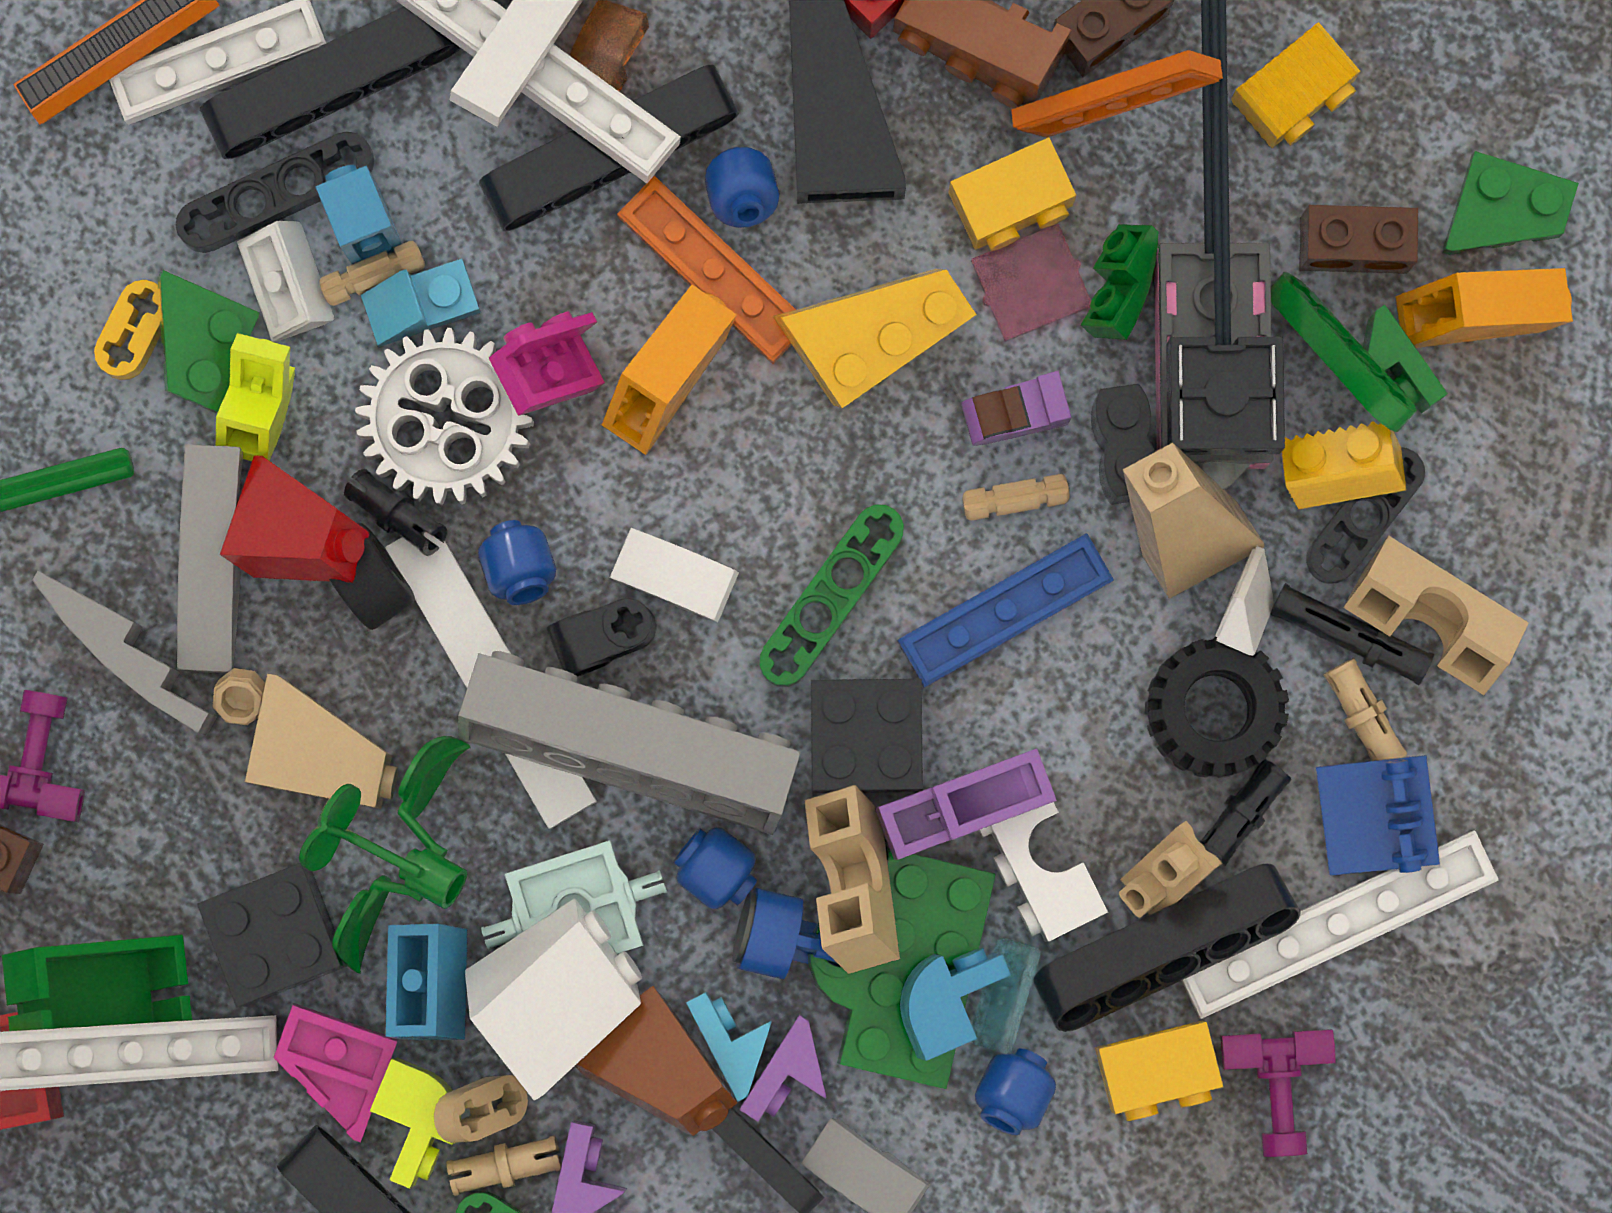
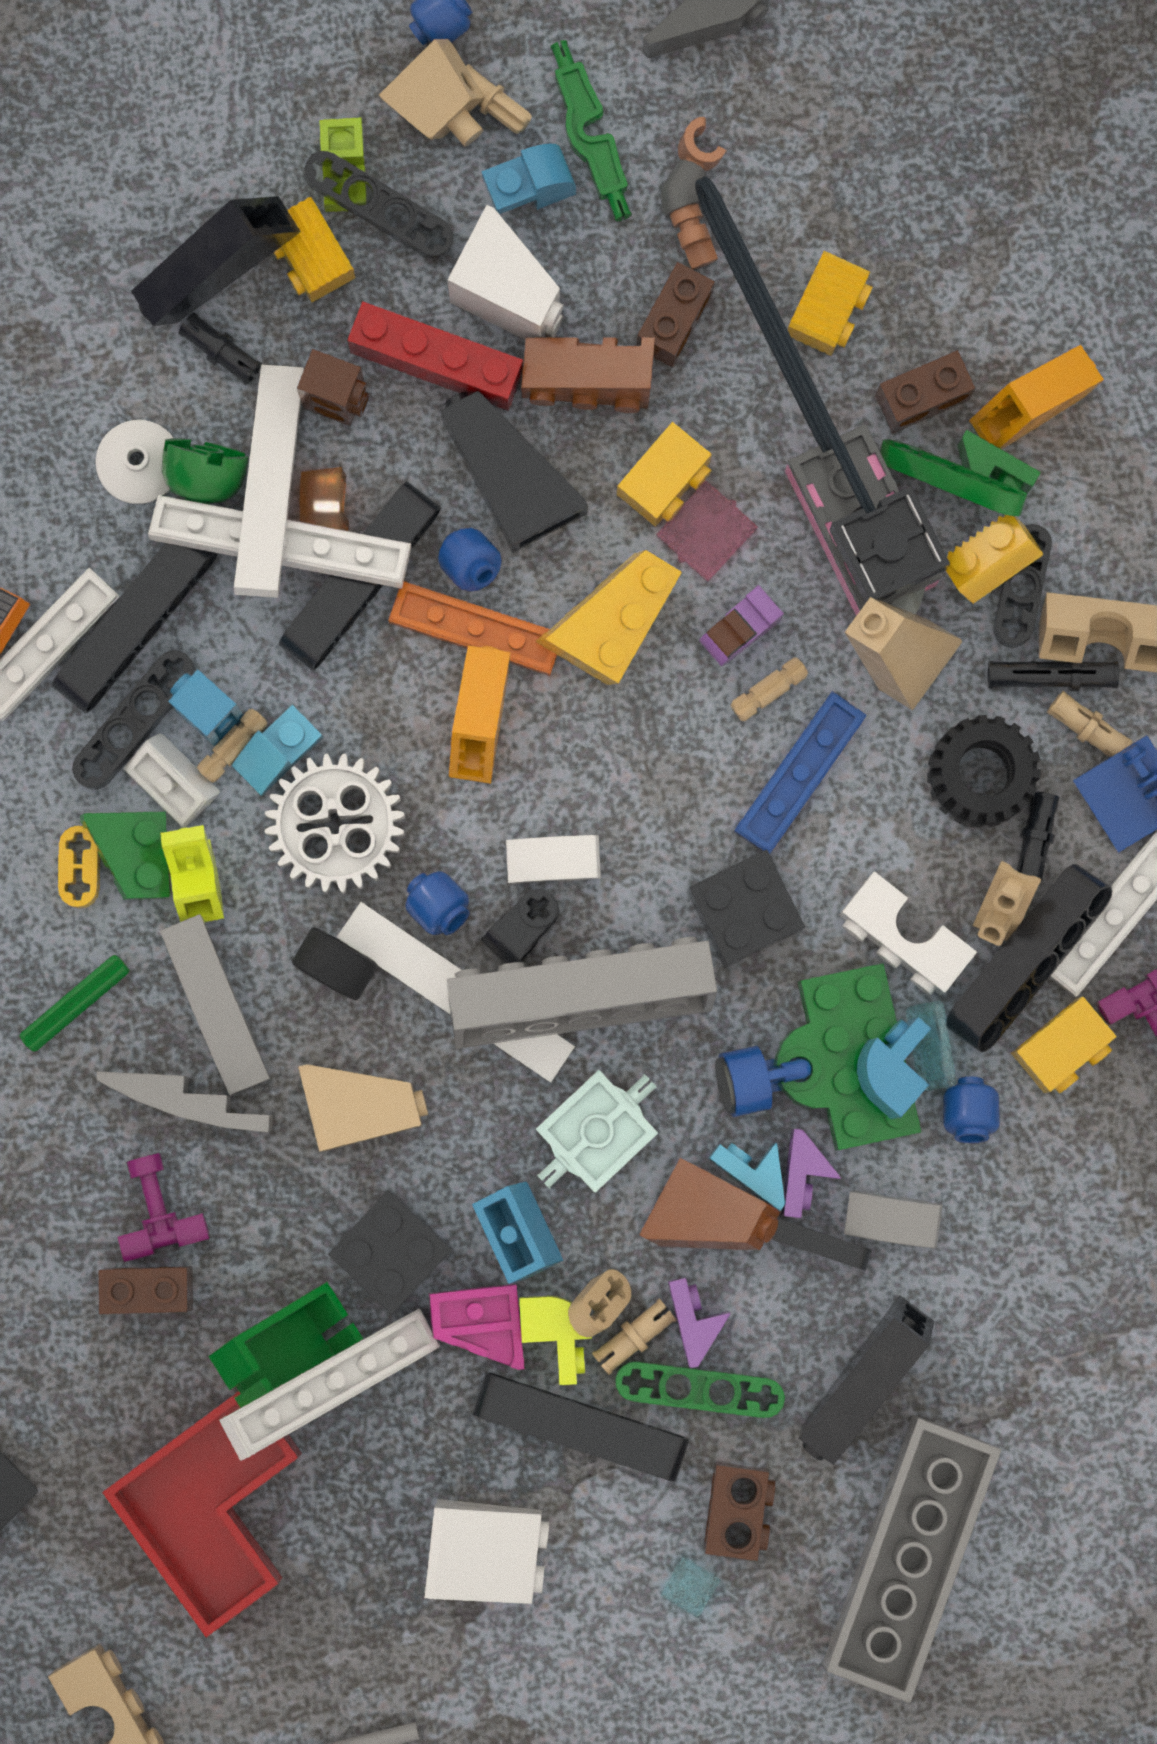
camera: 30 degrees left, 0 degrees up
tan tile [213,668,265,725] -> none
red slope [220,456,370,583] -> none
green plant [299,736,471,974] -> none
black pin [344,469,447,556] -> none
white slope [465,898,642,1101] -> none
dark pink bracket [489,311,605,416] -> none
blue head [673,827,757,909] -> none
green beam [759,504,904,687] -> none
tan arch [805,785,900,974] -> none
medium lavender slope [875,748,1057,860] -> none
orange tile [1011,50,1223,138] -> none
green slope [1081,224,1159,340] -> none
black brick [1091,384,1155,505] -> none
white slope [1215,546,1274,656] -> none
green wing [1442,151,1579,255] -> none

